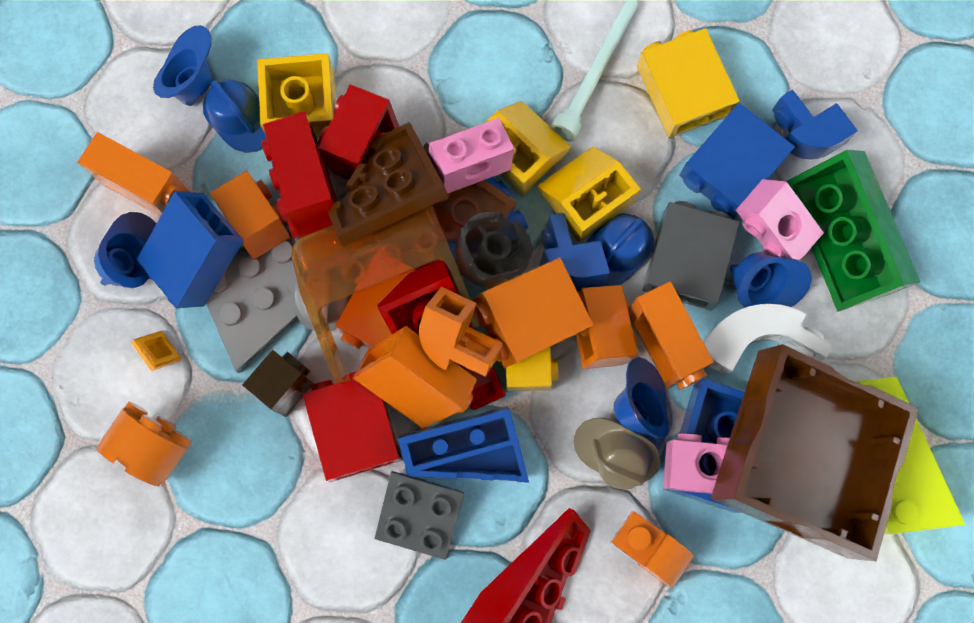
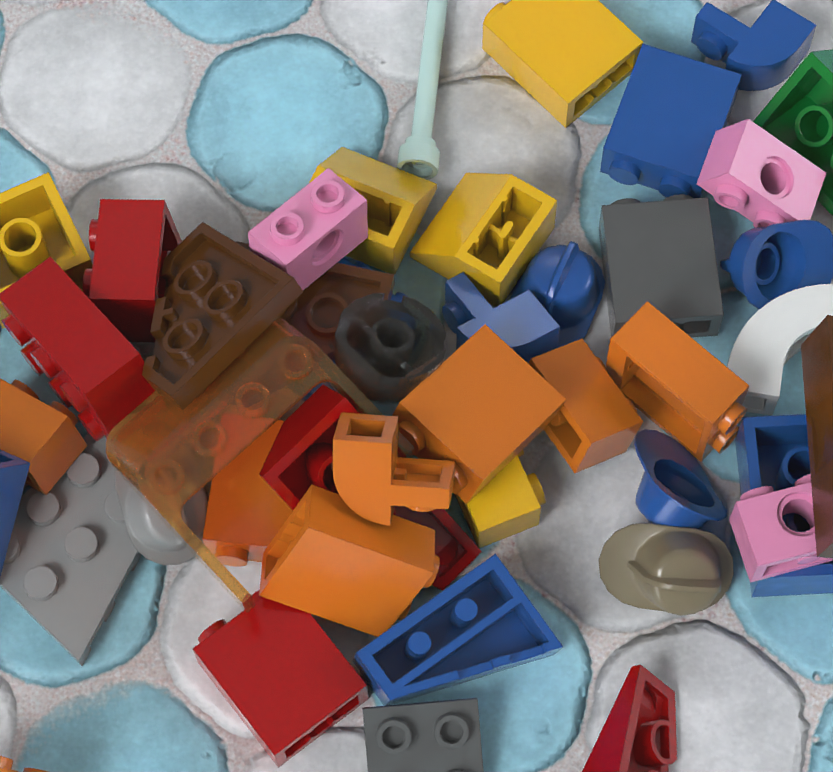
camera: 20 degrees left, 10 degrees down
dark brown brick [242,350,315,417] -> none
orange brick [610,511,694,589] -> none

